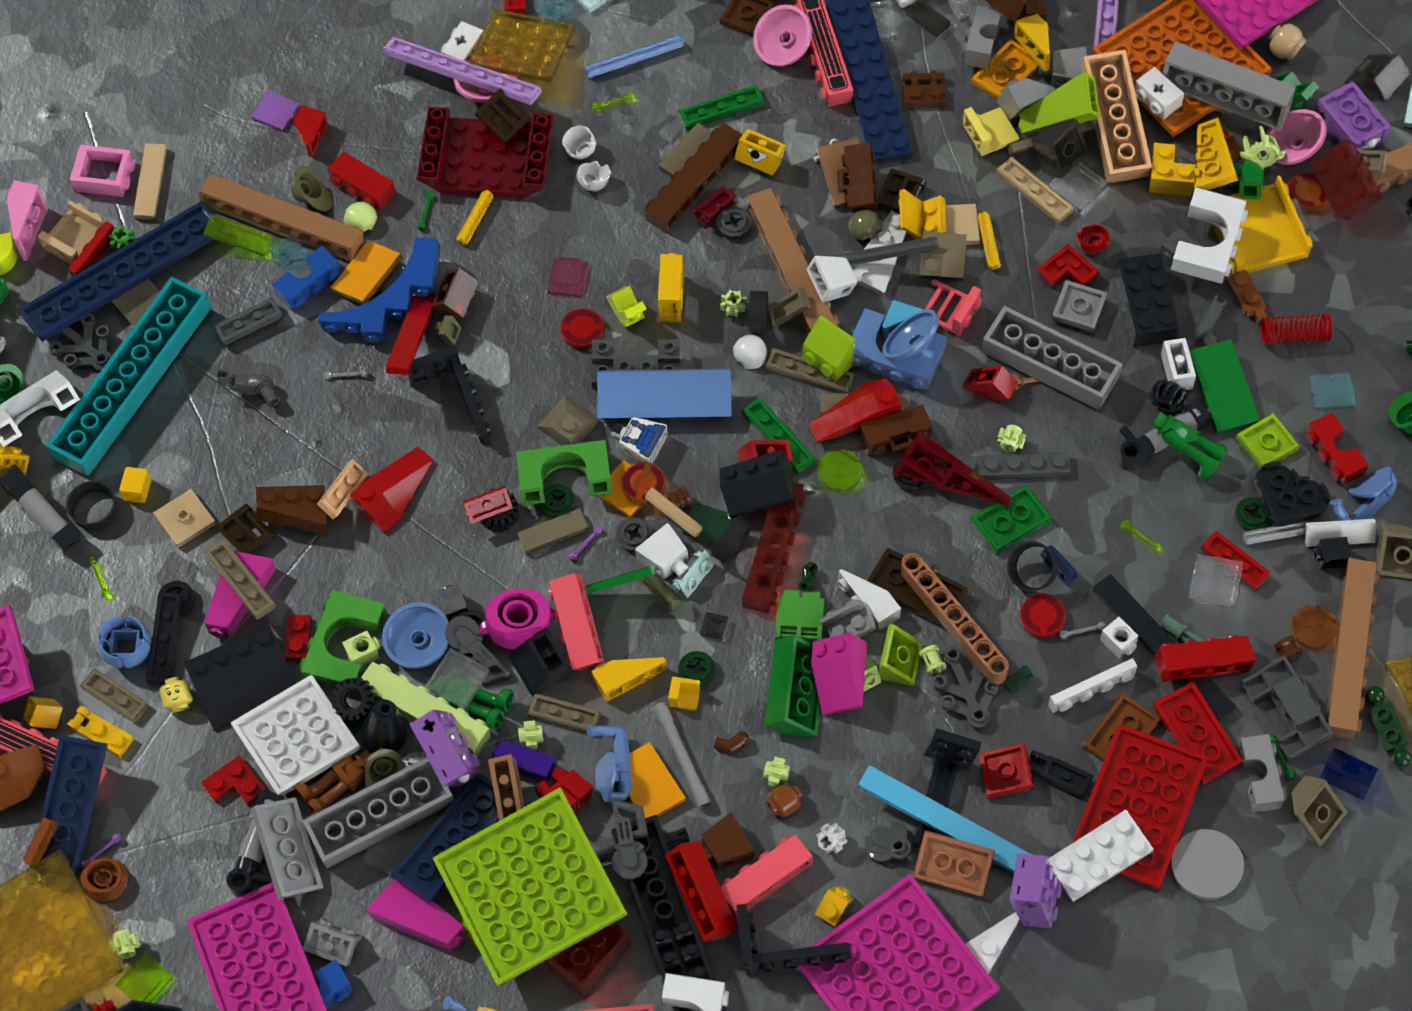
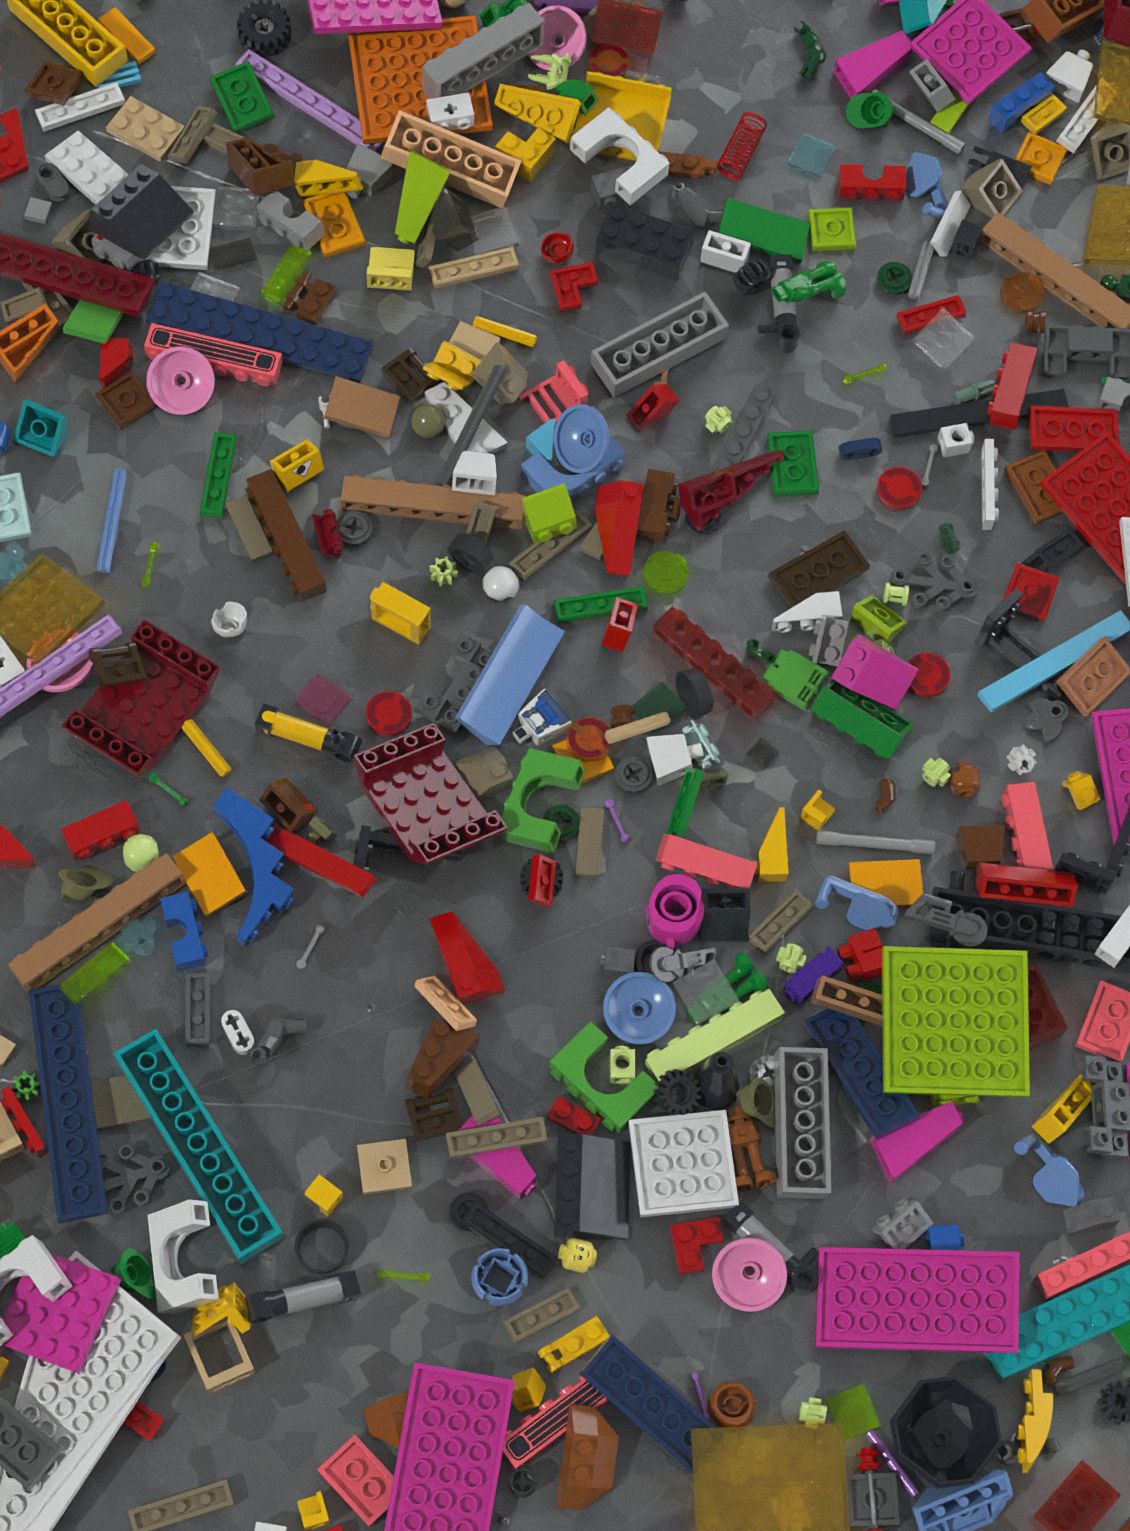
camera: 70 degrees left, 5 degrees up
dark orange tile [23,818,59,867] -> none
light grey plate [251,797,324,900] -> none
medium lavender piece [410,709,482,787] -> none
white hair [562,125,596,160] -> none
neon yellow brick [606,286,646,327] -> none
dark green gear [678,651,715,687] -> none
black slope [719,449,794,519] -> none
reddish brown piece [837,142,878,213] -> none
nougat beam [901,553,1009,684] -> none
light grey slope [996,78,1055,122] -> none
black tyre [1007,541,1058,592] -> none
light grey plate [1052,280,1108,333] -> none
black plate [1254,462,1330,527] -> none
none -> white beam [221,1010,255,1055]
none -> piece [255,703,362,764]
none -> clear neon green tile [260,244,312,307]
none -> slope [353,723,508,865]
none -> dark tan tile [454,1060,500,1126]
none -> bright pink dish [712,1238,787,1312]
none -> red tile [908,652,951,698]

